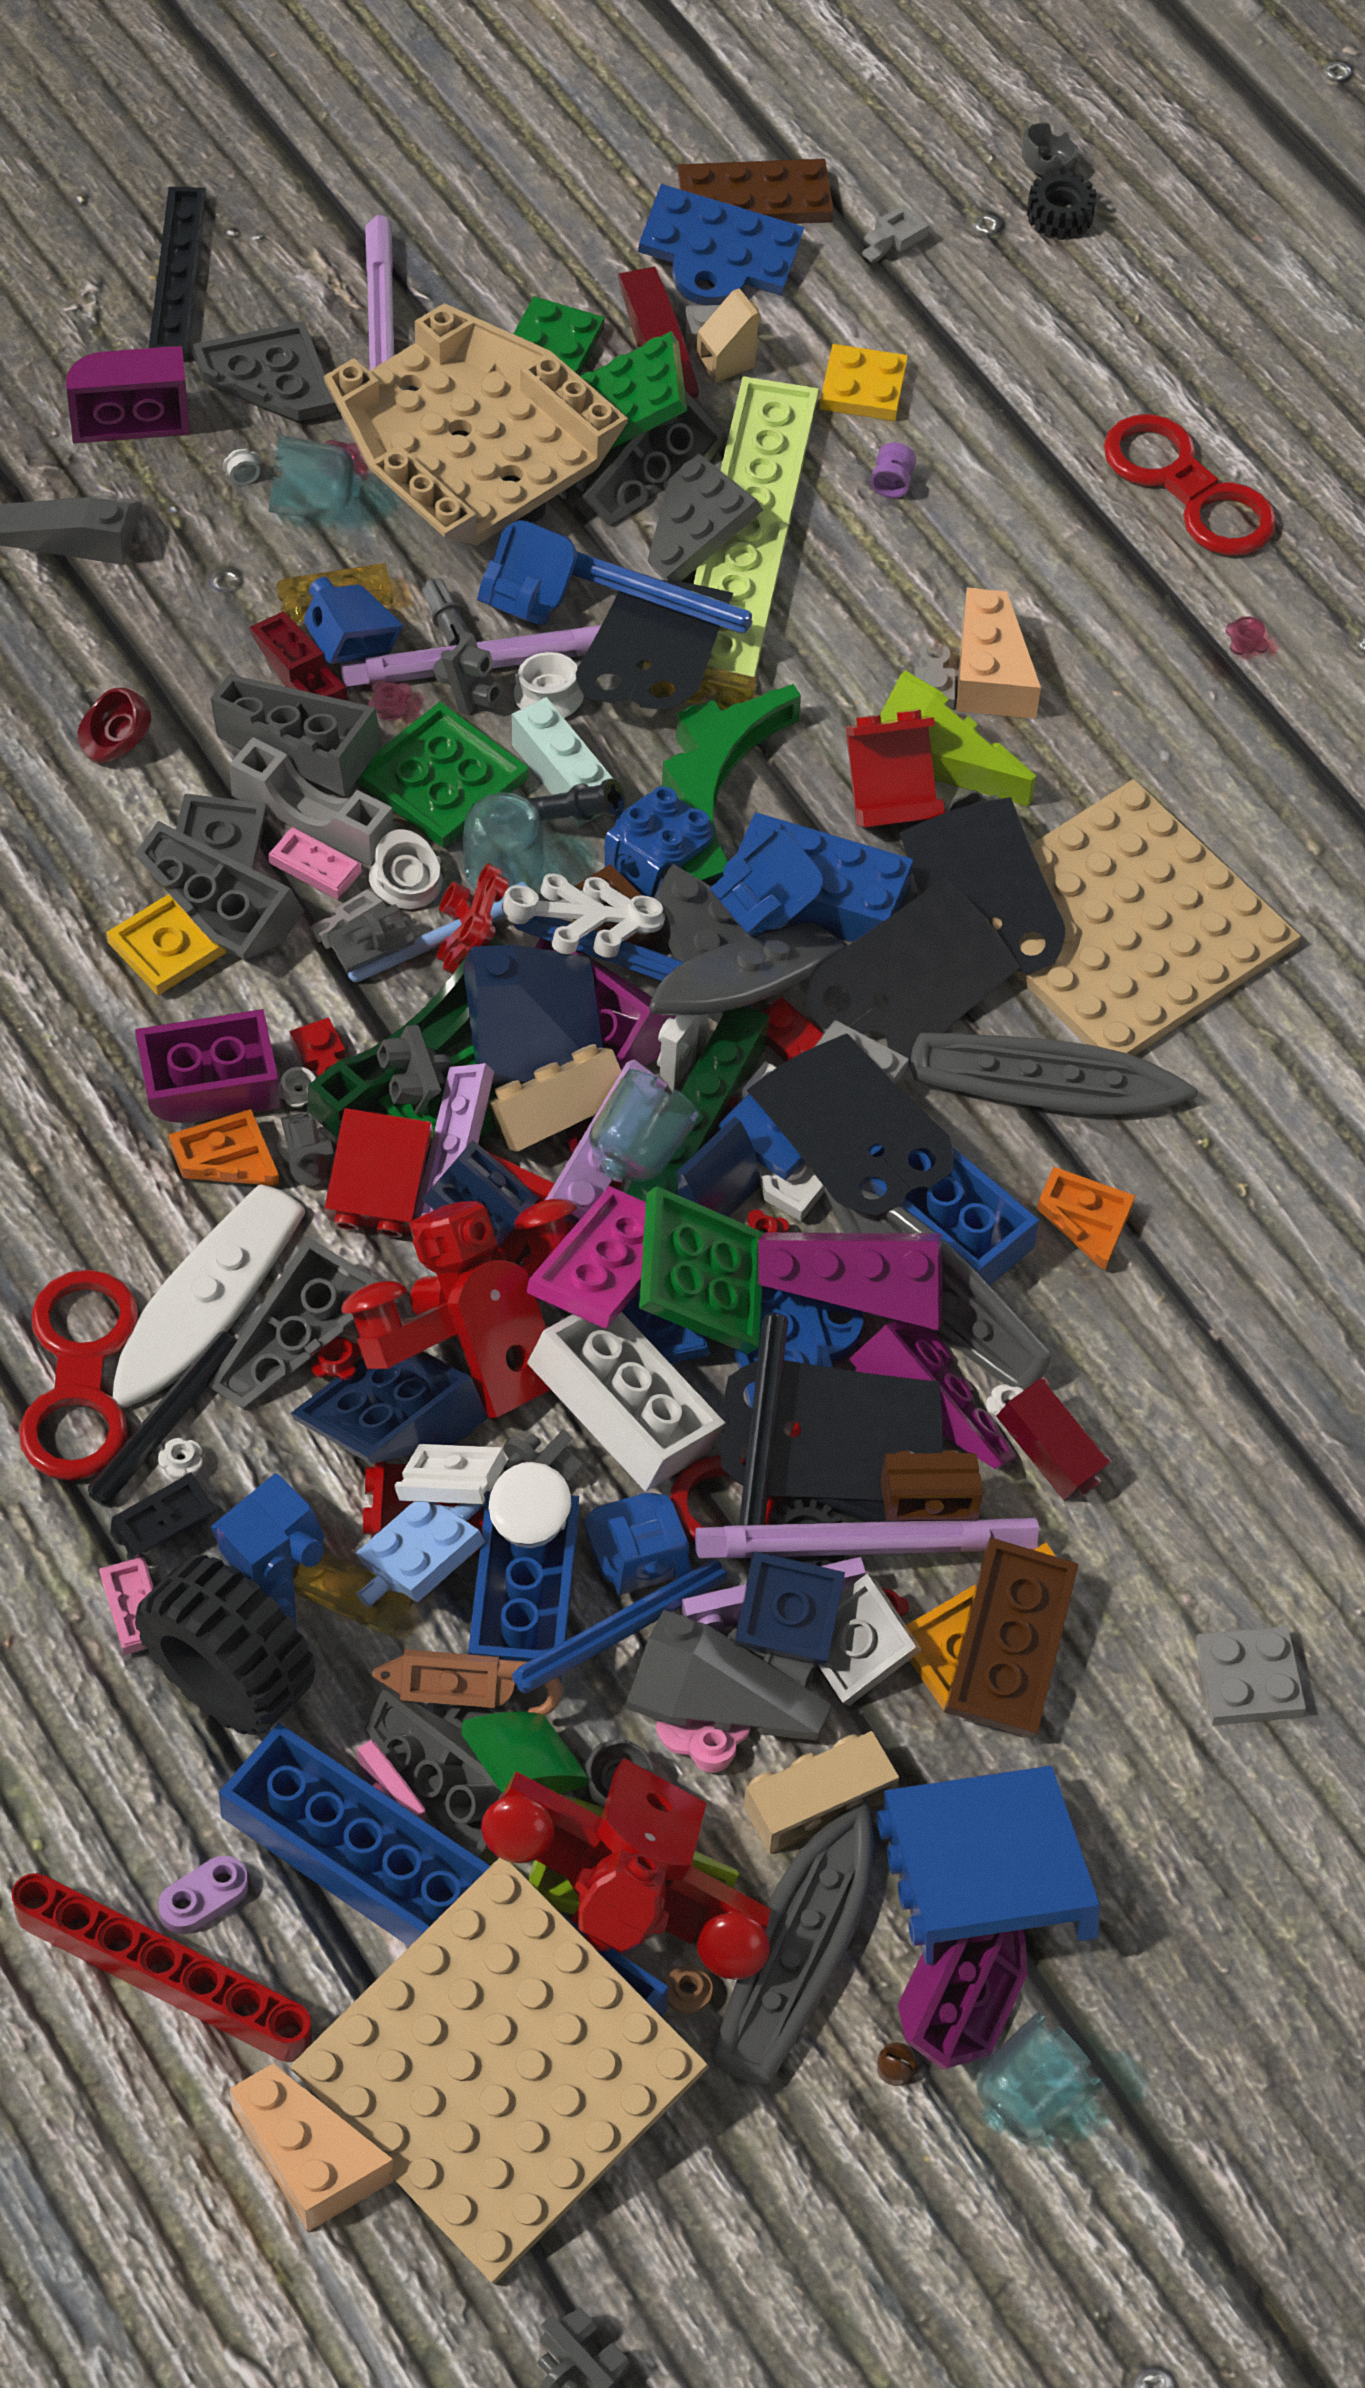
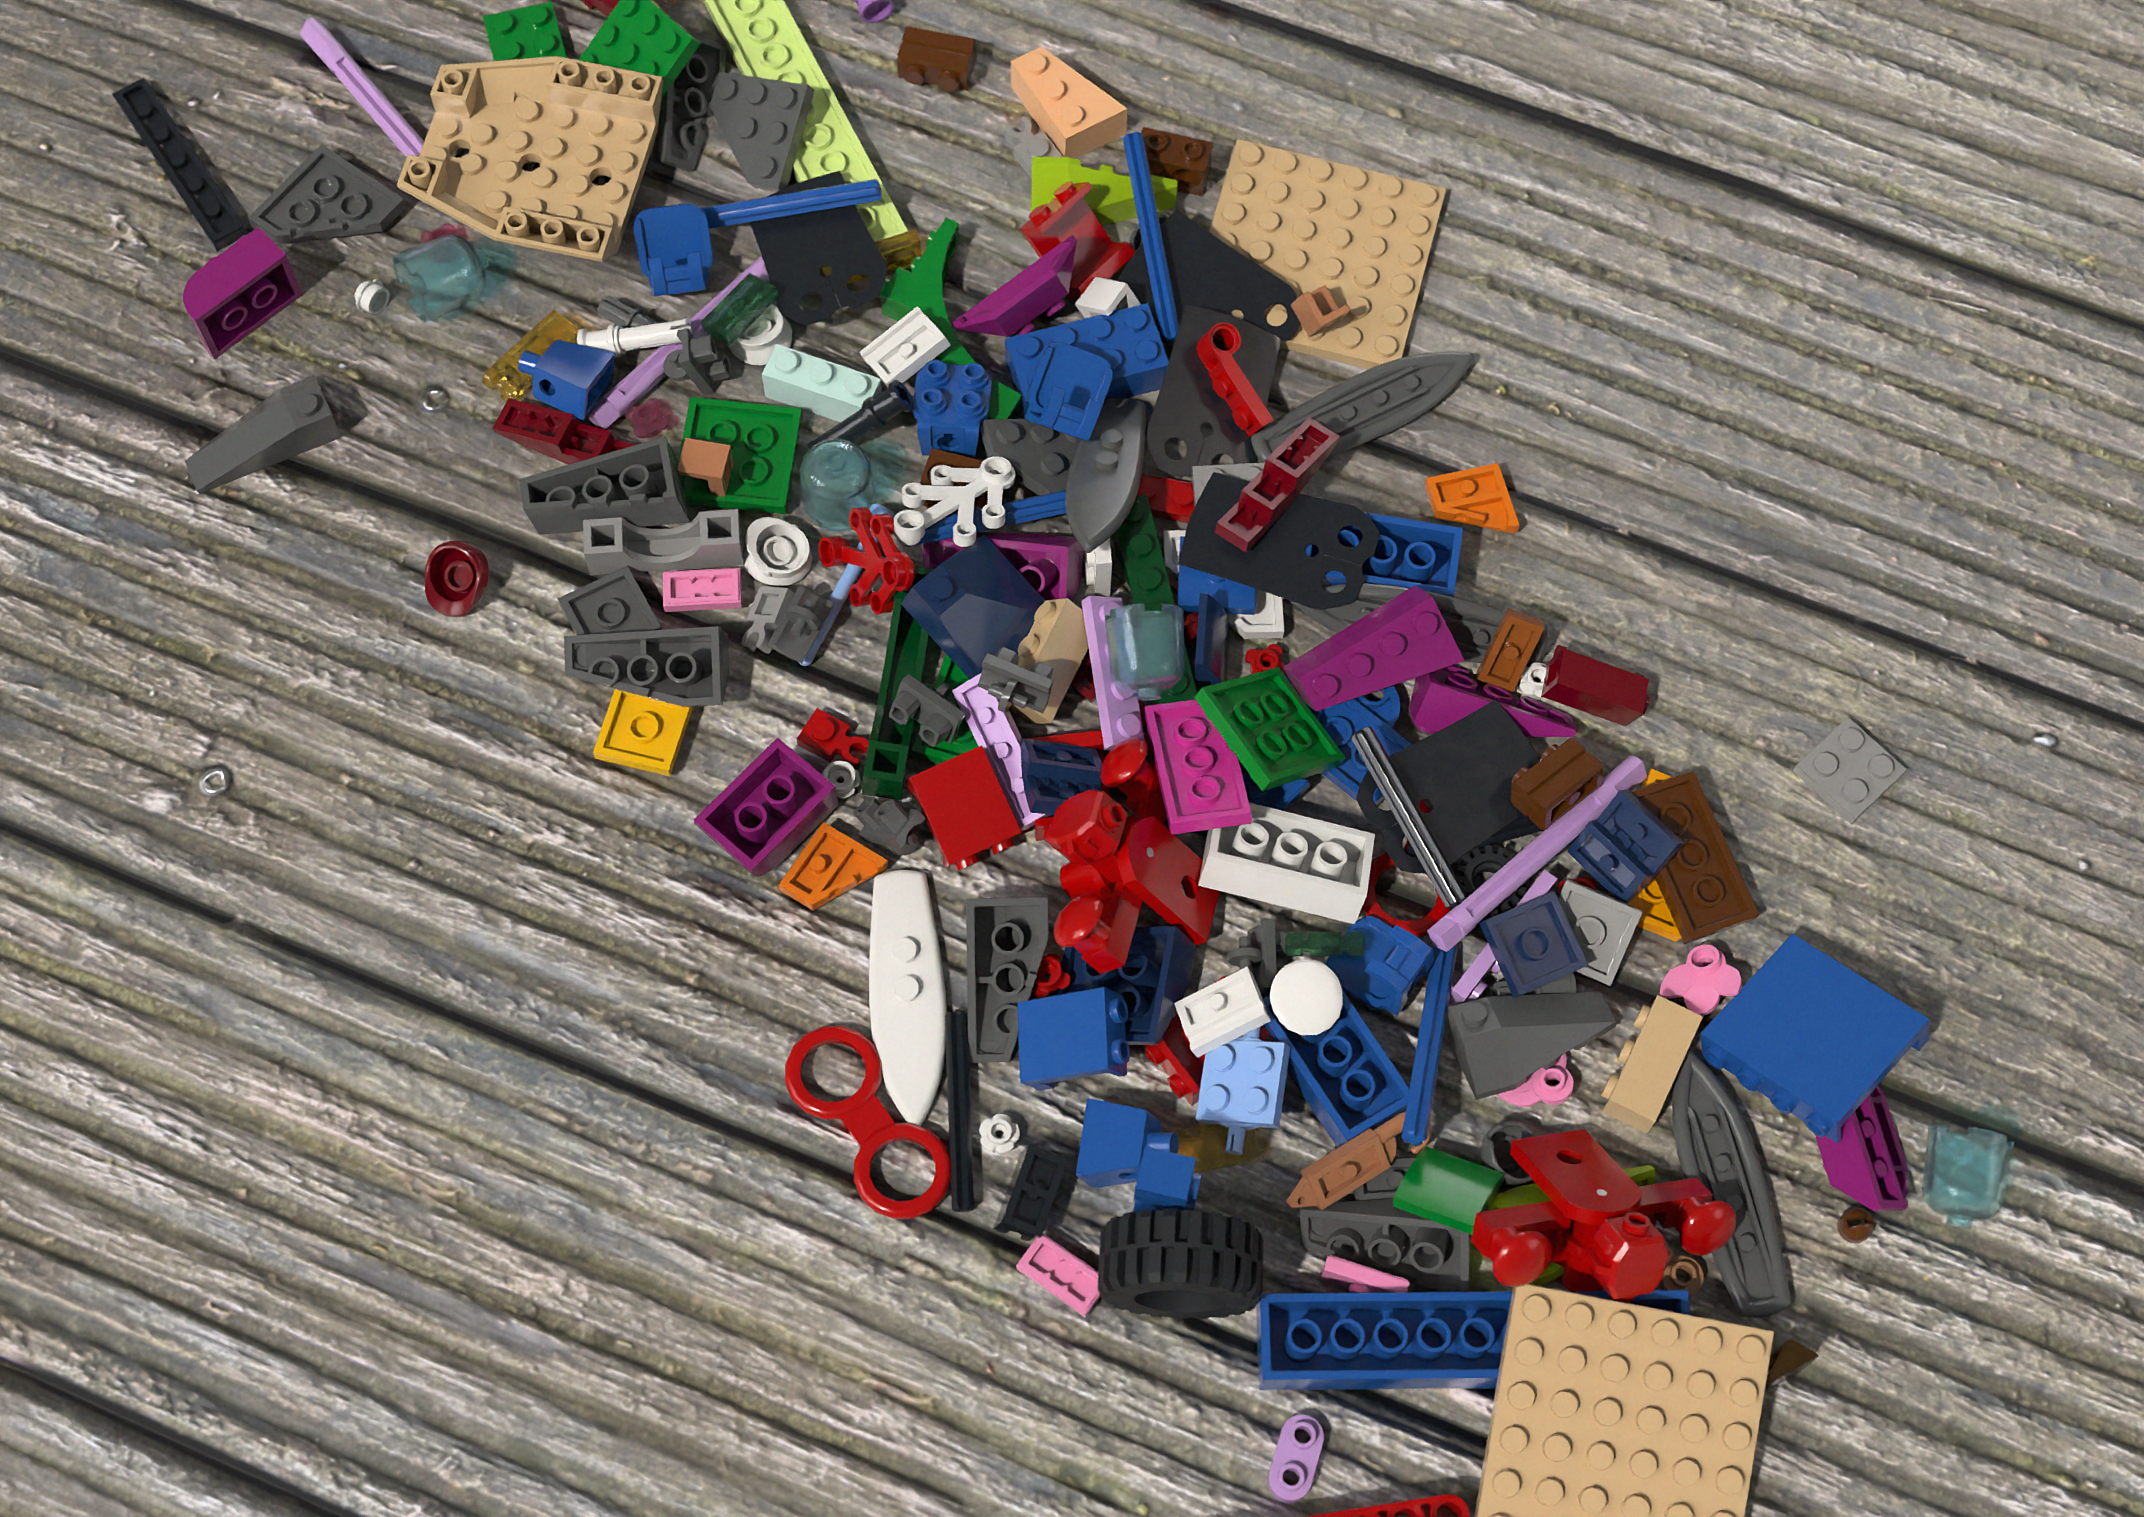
camera: 35 degrees left, 10 degrees up
none -> white pin [577,318,693,358]
none -> nougat panel [677,438,734,497]
none -> clear green plate [700,273,780,346]
none -> white plate [859,306,950,387]
none -> reddish brown brick [897,26,976,91]
none -> magenta wedge [952,235,1077,337]
none -> dark grey hips [978,647,1053,714]
none -> blue panel [1017,987,1130,1091]
none -> white panel [1075,277,1141,319]
none -> blue axle [1123,132,1179,342]
none -> reddish brown brick [1141,127,1213,196]
none -> red plate [1197,322,1274,437]
none -> dark red slope [1215,417,1340,552]
none -> clear green axle [1285,932,1365,956]
none -> nougat panel [1291,285,1351,337]
none -> dark orange plate [1477,608,1545,692]
none -> dark blue slope [1567,789,1684,904]
none -> bright pink plate [1660,945,1742,1016]
none -> dark brown slope [1764,1339,1818,1392]

